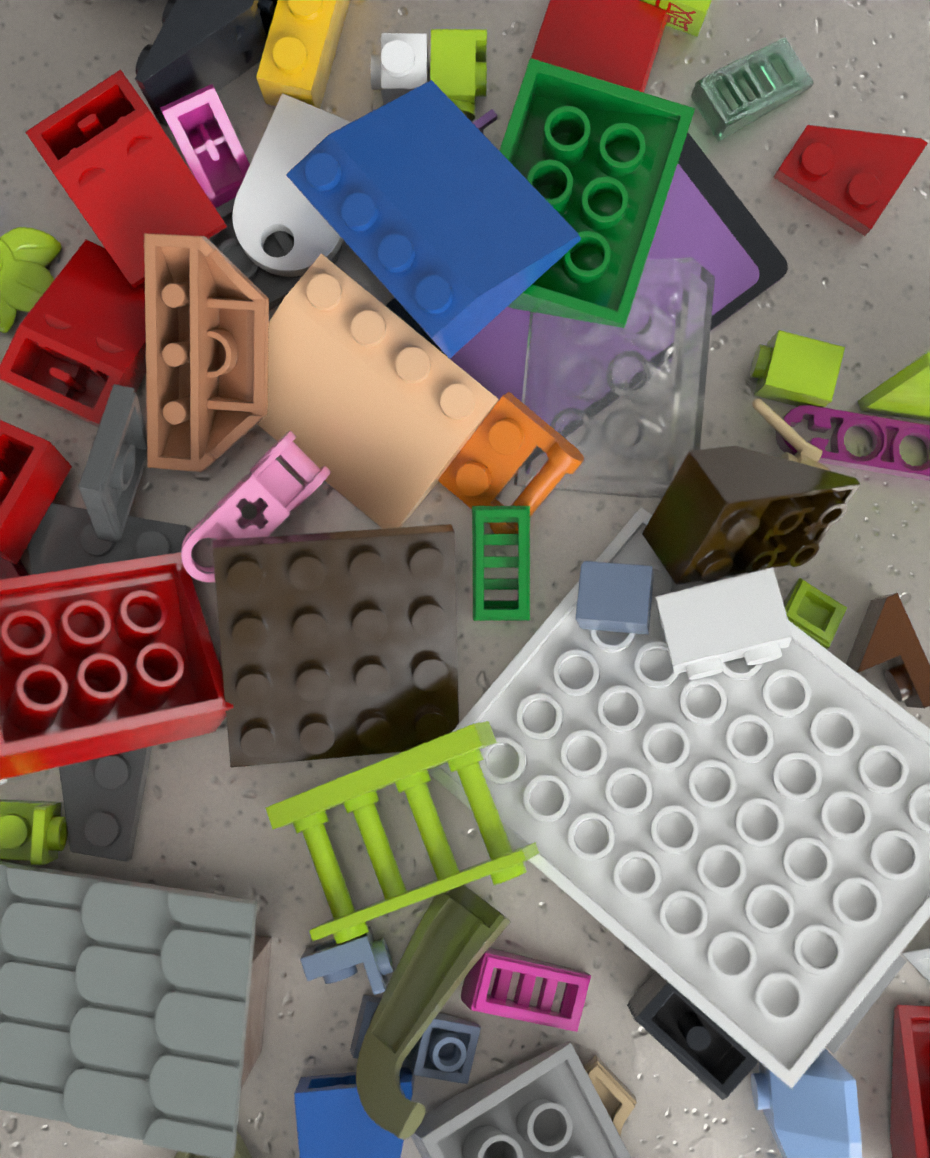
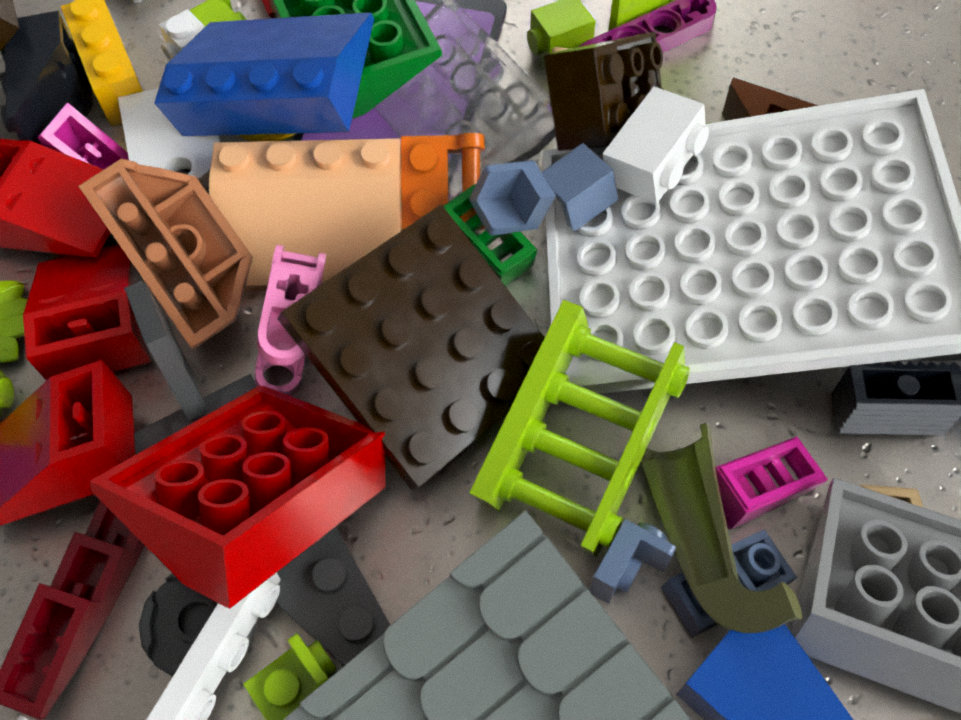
camera: 40 degrees left, 25 degrees down
none -> sand blue panel [469,160,556,235]

